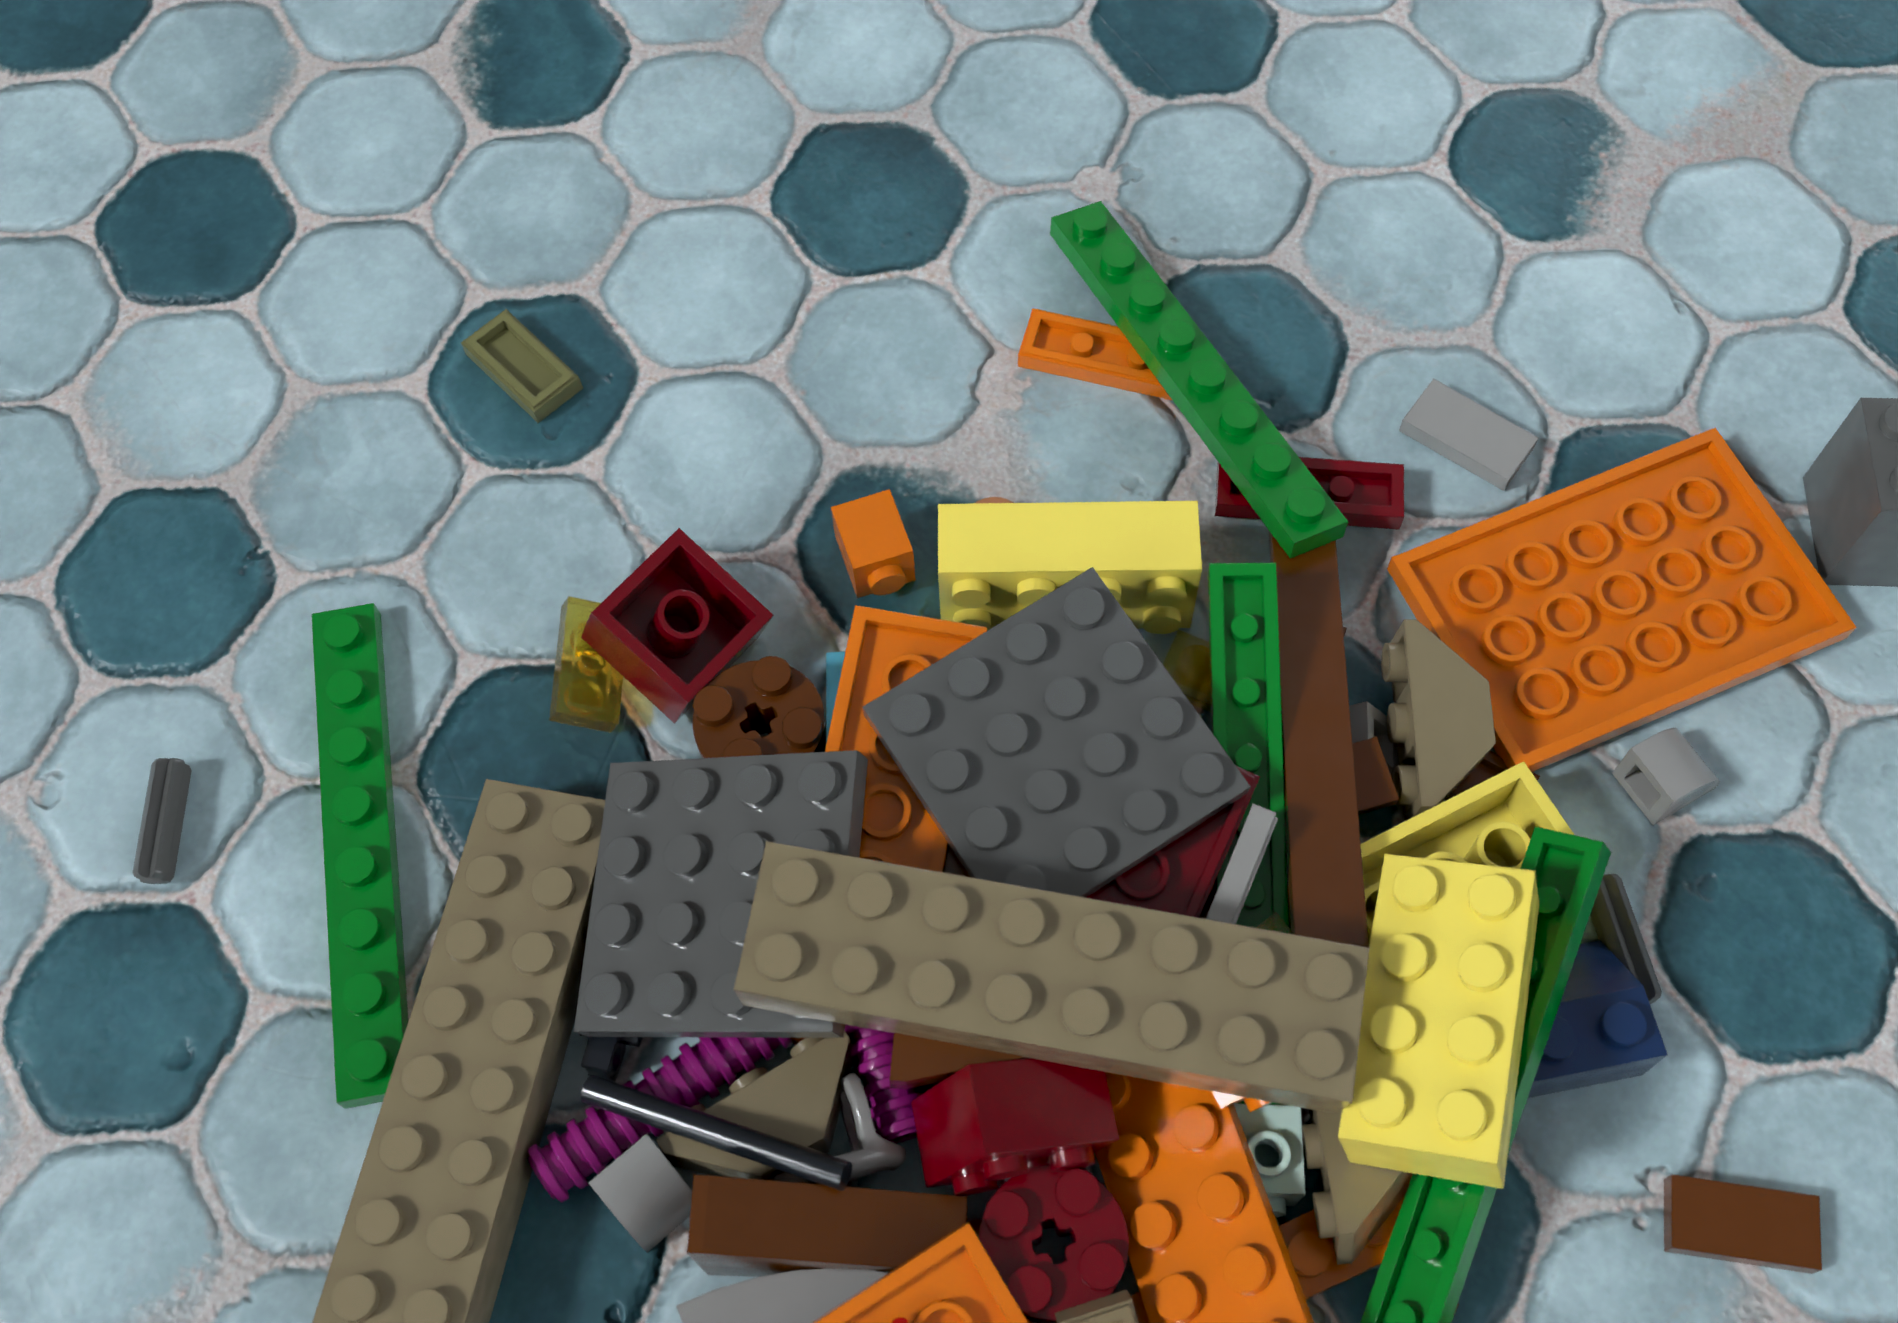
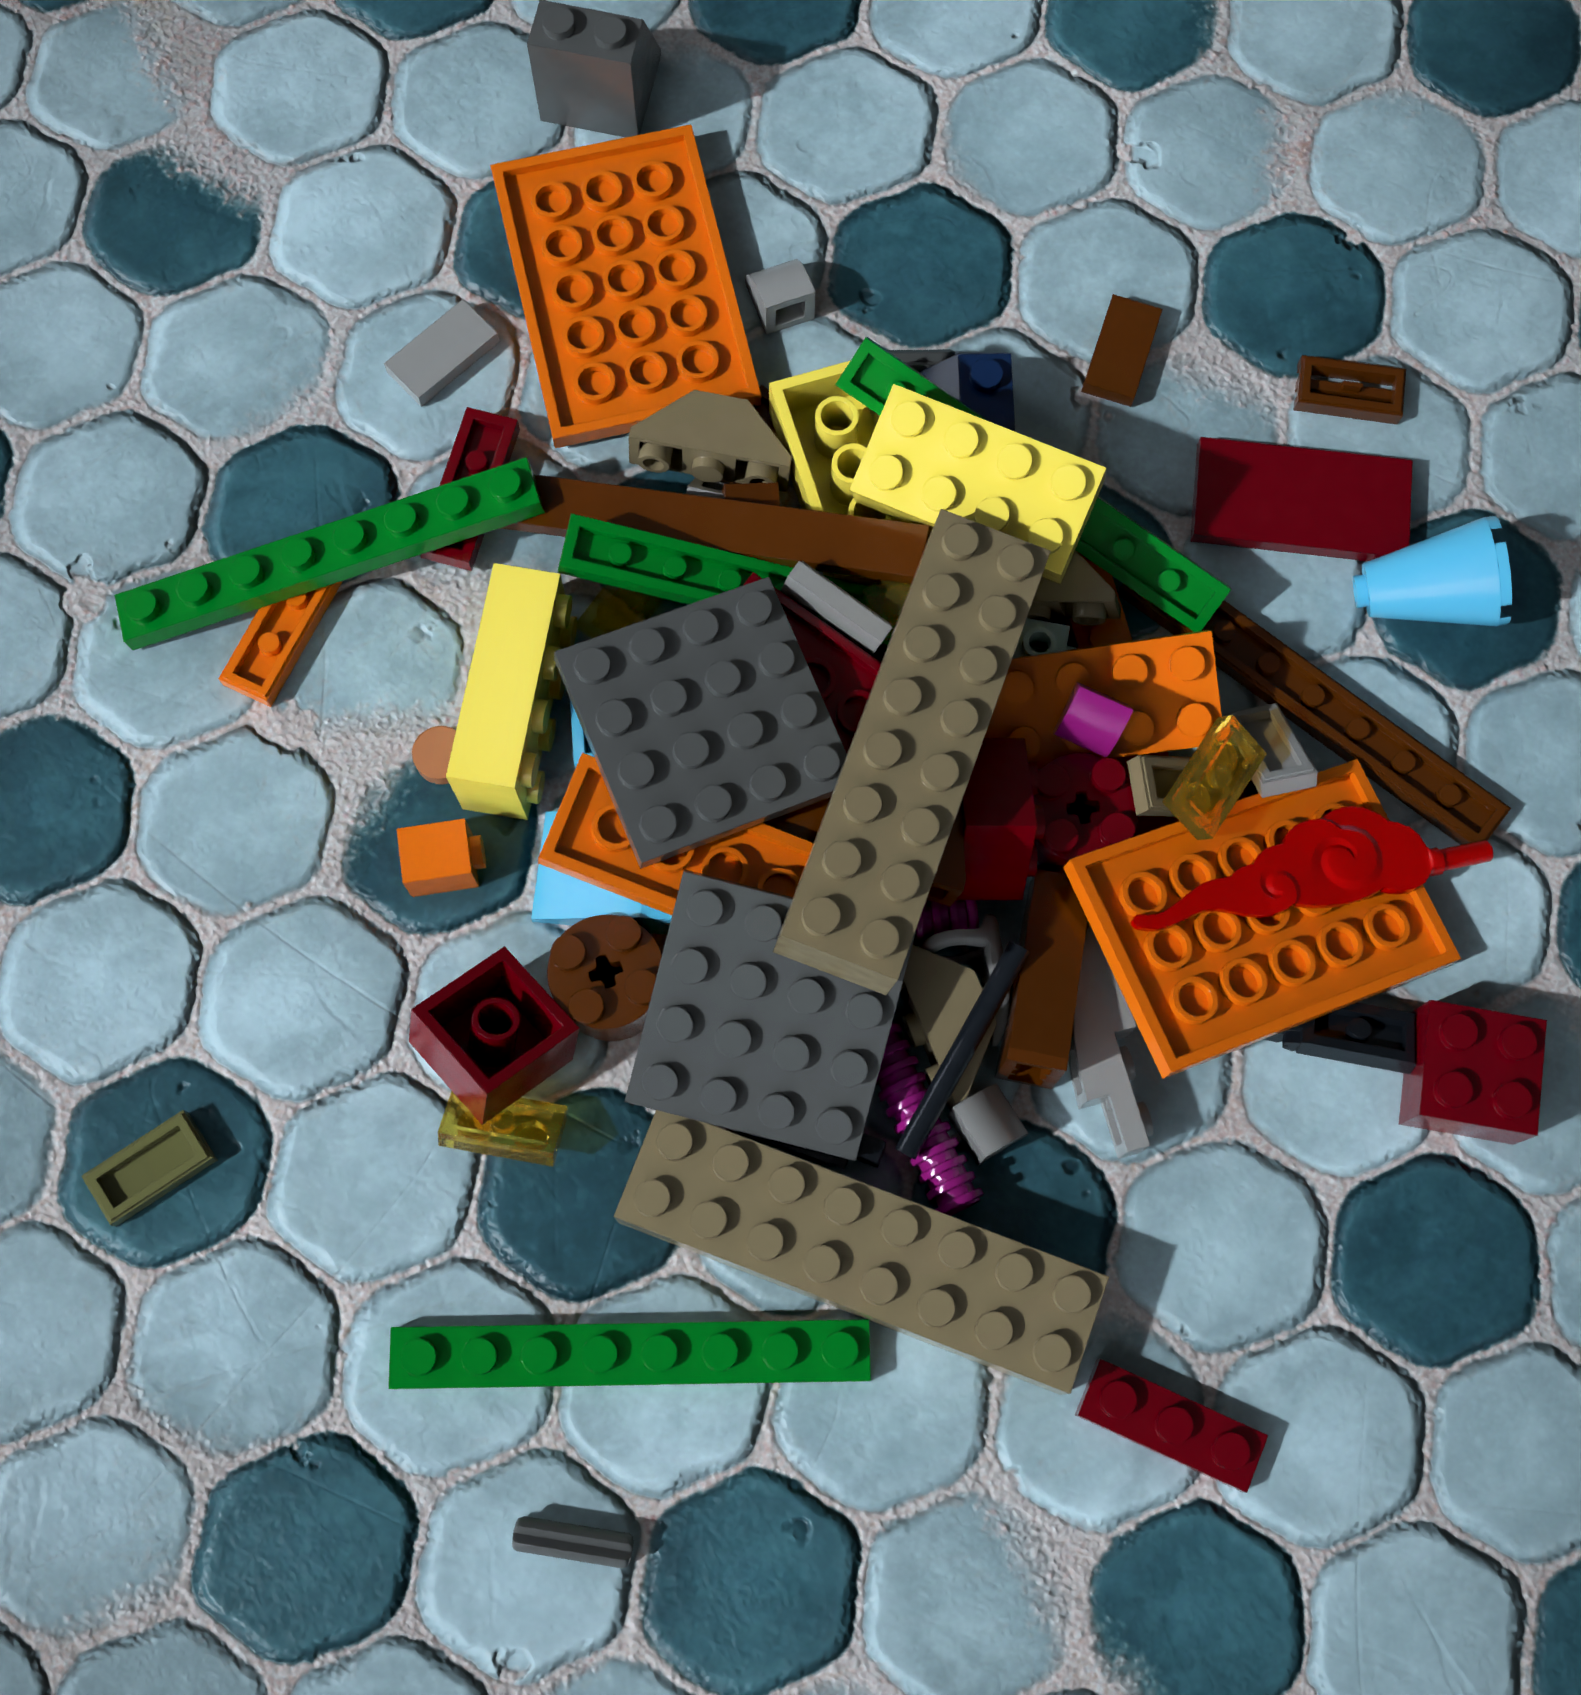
camera: 85 degrees left, 10 degrees up
none -> magenta brick [1053,681,1133,758]

